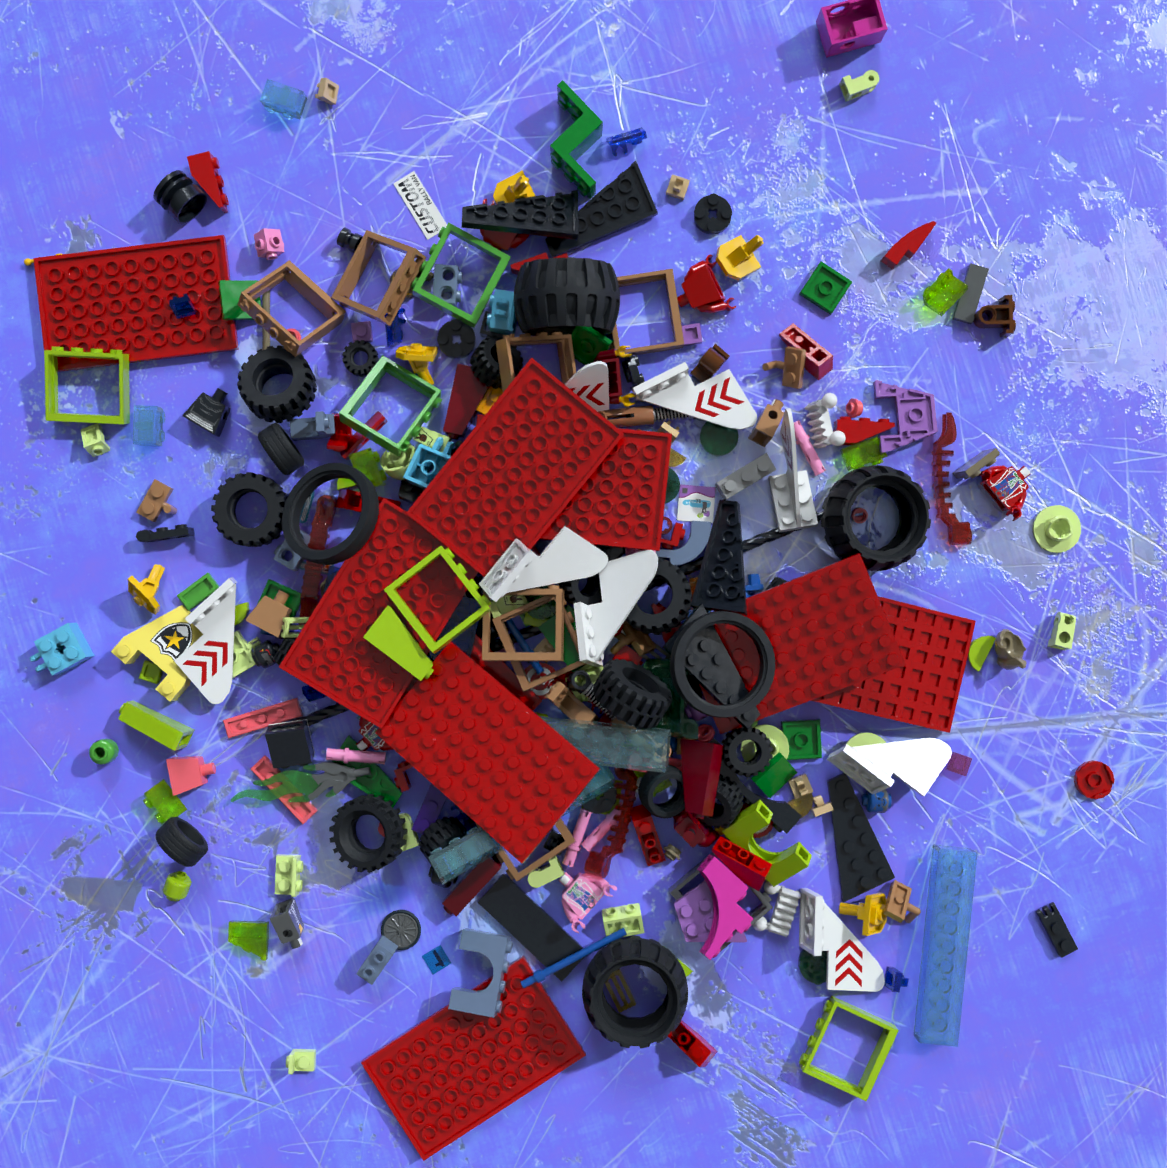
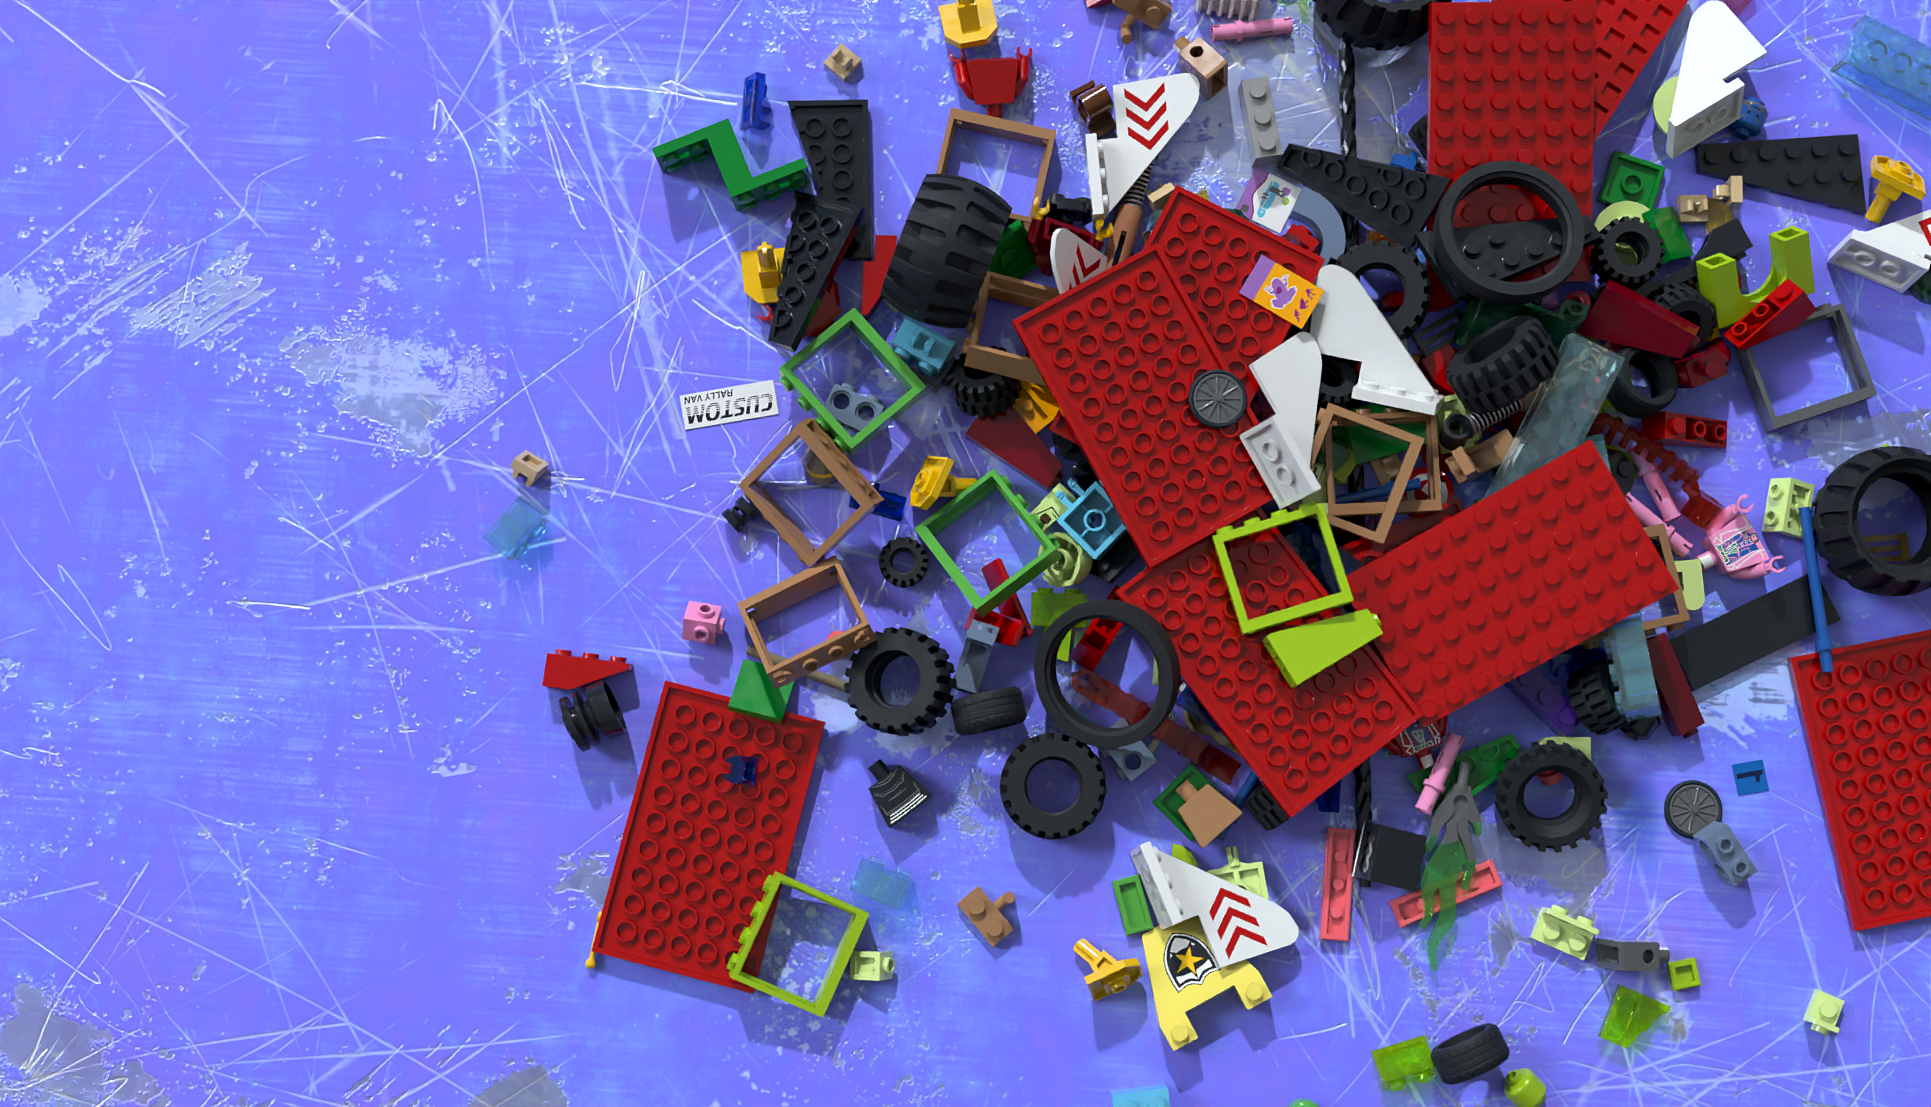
camera: 65 degrees left, 5 degrees down
lime slope [118,700,195,751] -> none
black hinge [136,524,195,543] -> none
lime tile [139,660,163,684] -> none
coral torso [166,756,216,796] -> none
black head [251,640,280,668] -> none
yellowish green tile [281,617,309,638] -> none
medium lavender plate [351,321,373,343] -> none
red bracket [394,761,413,792] -> none
black plate [437,319,476,359] -> none
sand blue arch [448,928,513,1018] -> none
medium nougat plate [610,620,657,656] -> none
dark tan plate [663,844,682,861] -> none
medium lavender wing [673,880,747,942] -> none
medium lavender plate [682,323,703,346] -> none
black plate [694,193,732,234] -> none
dark pink arch [697,854,753,960] -> none
clear green tile [699,421,738,457] -> none
white gear [752,881,801,937] -> none
white piece [768,408,818,533] -> none
medium nougat plate [883,880,921,923] -> none
none -> dark grey wheel [1188,369,1247,429]
none -> sticker [1239,255,1324,329]
none -> lime tile [1665,957,1701,991]

